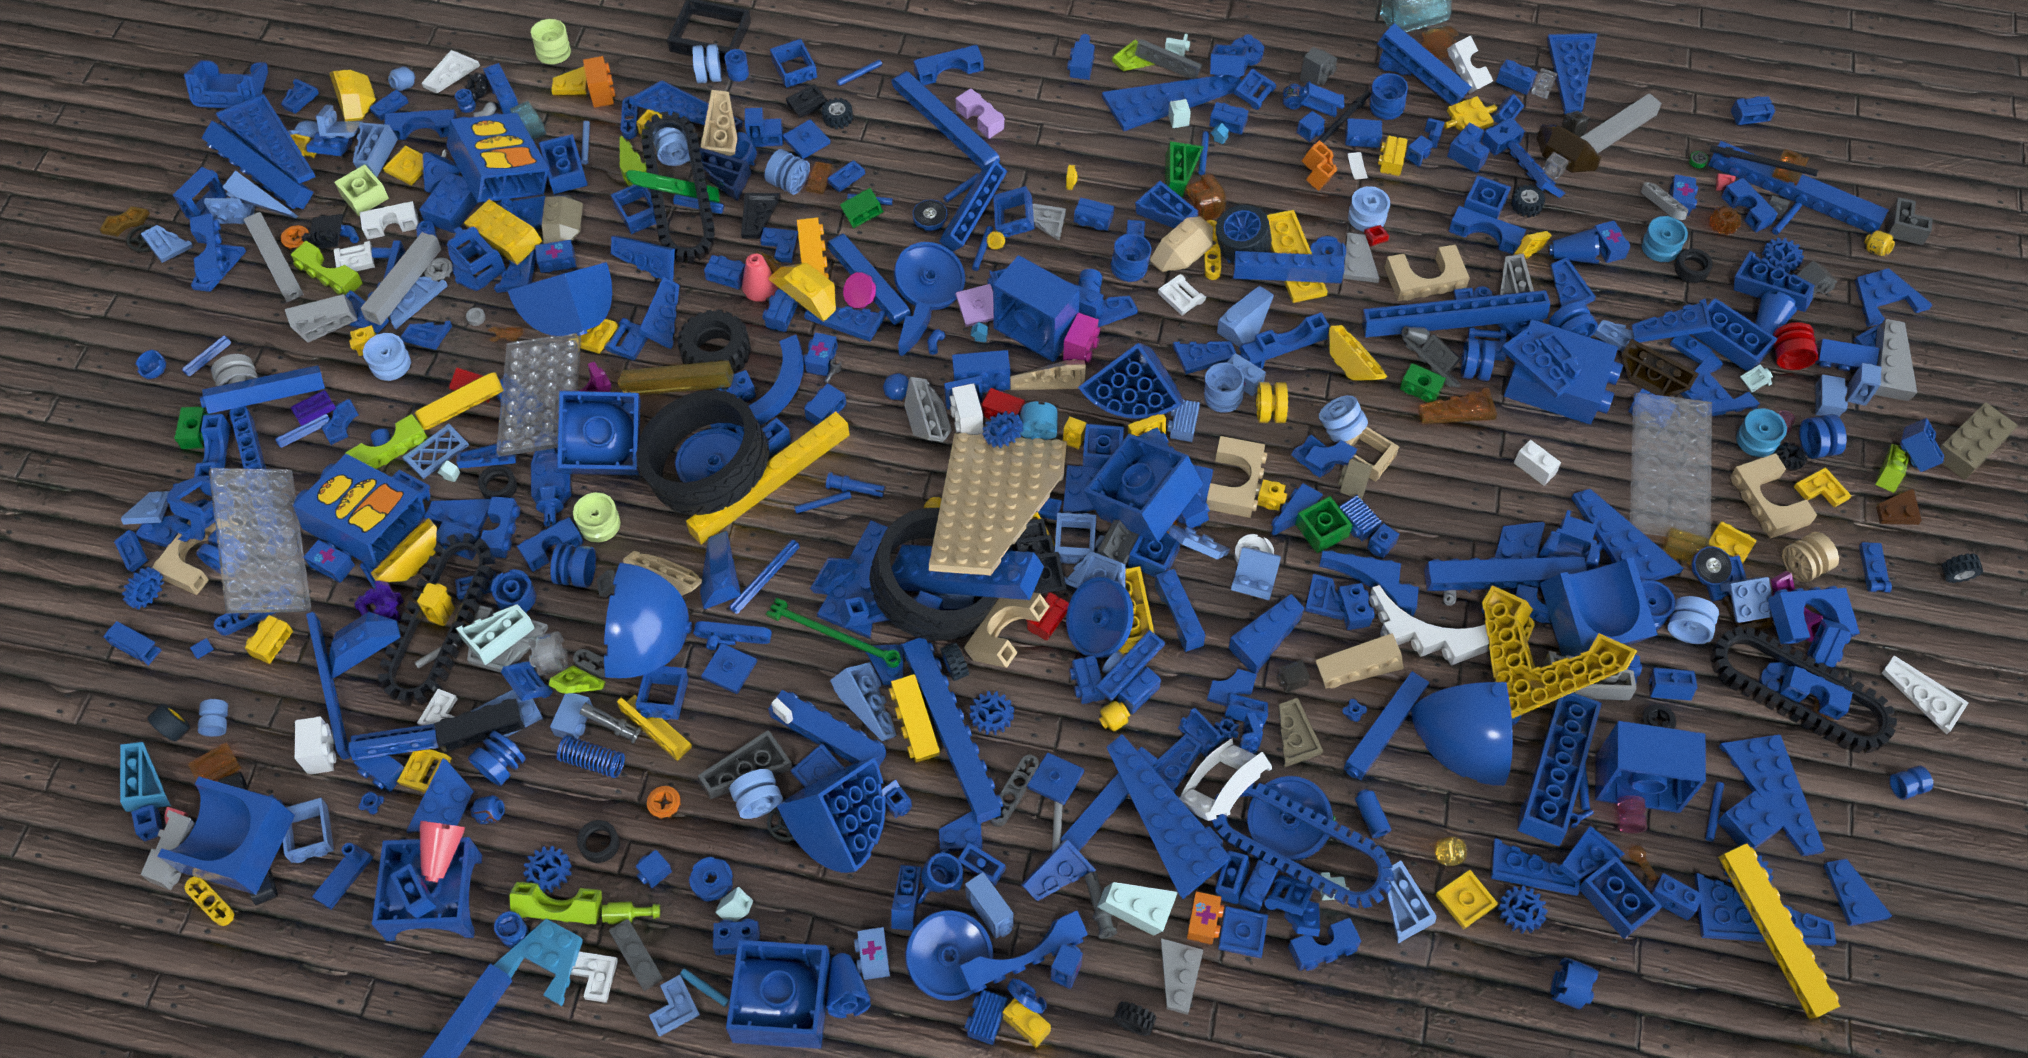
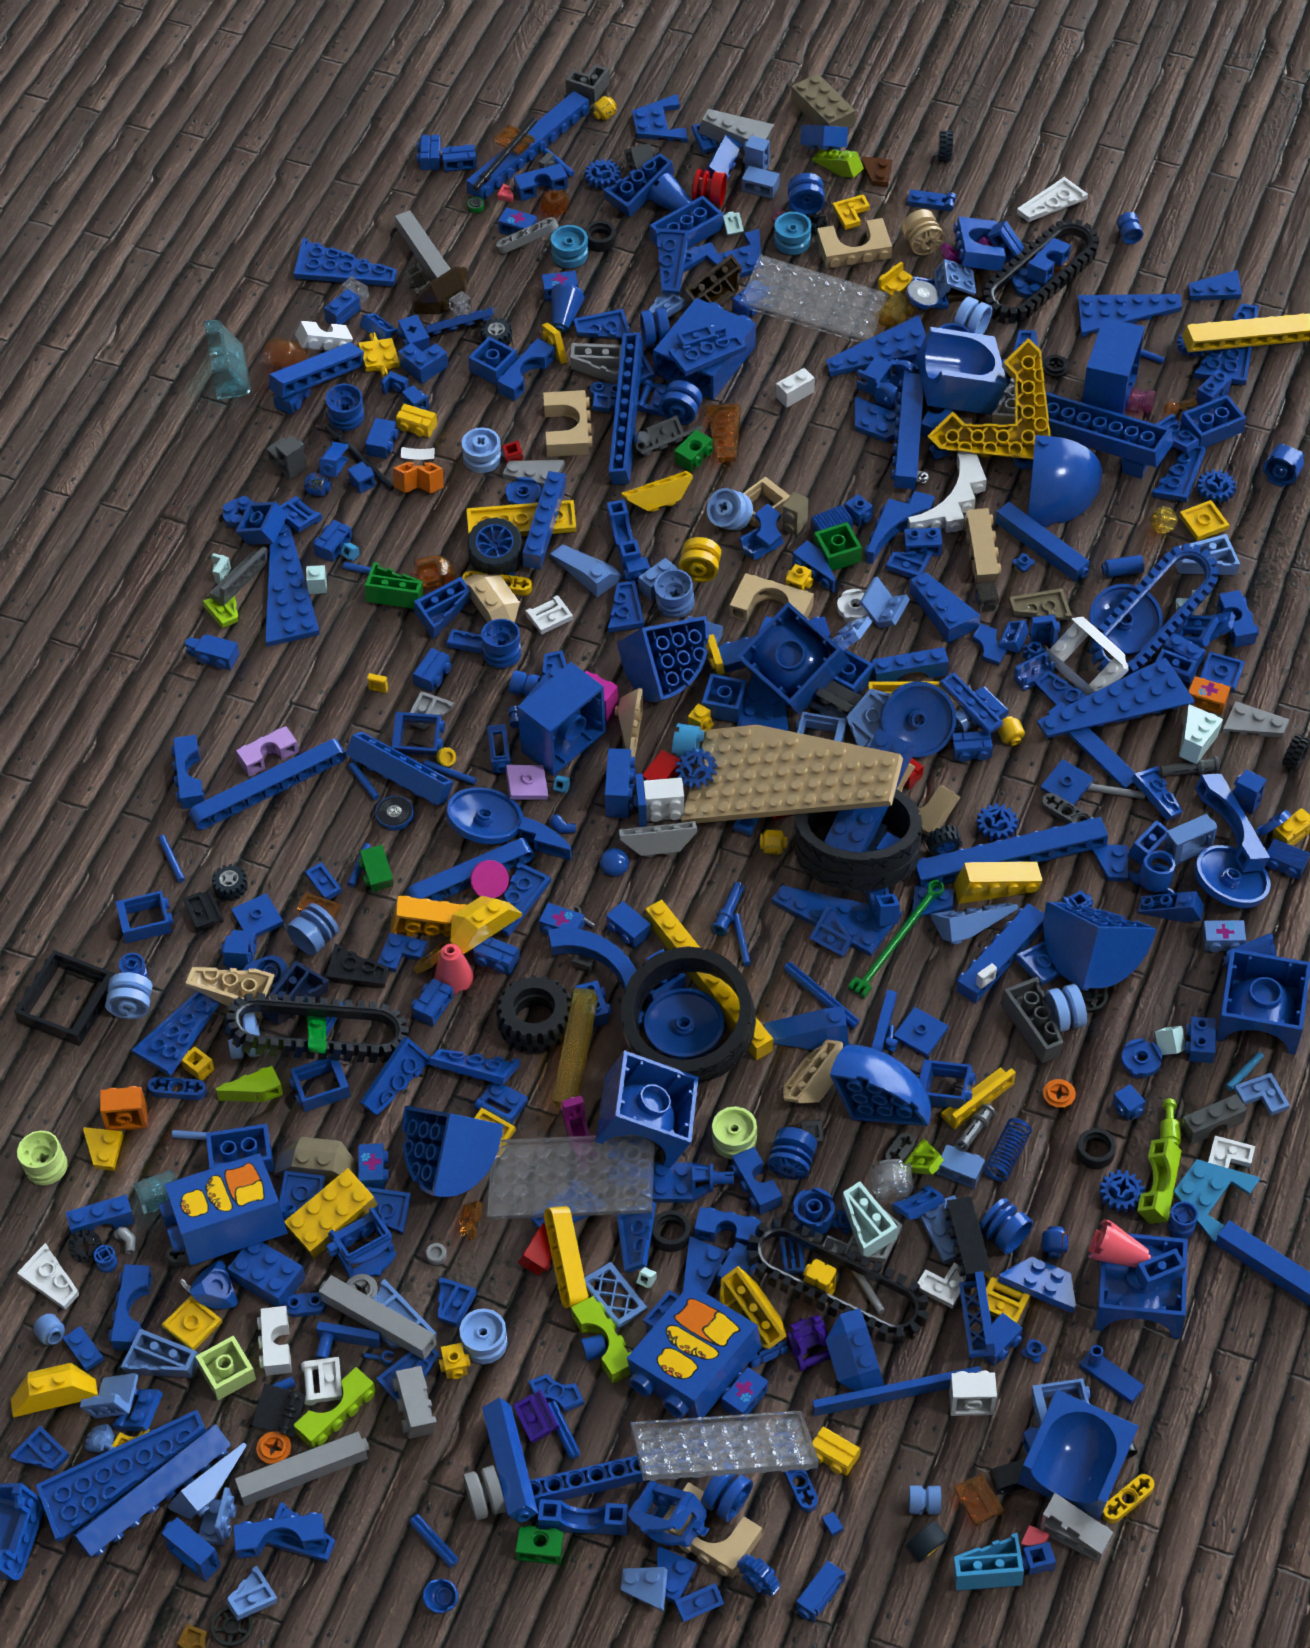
camera: 80 degrees left, 5 degrees down
blue brick [1717,791,1786,850] -> none
none -> blue brick [442,145,477,172]

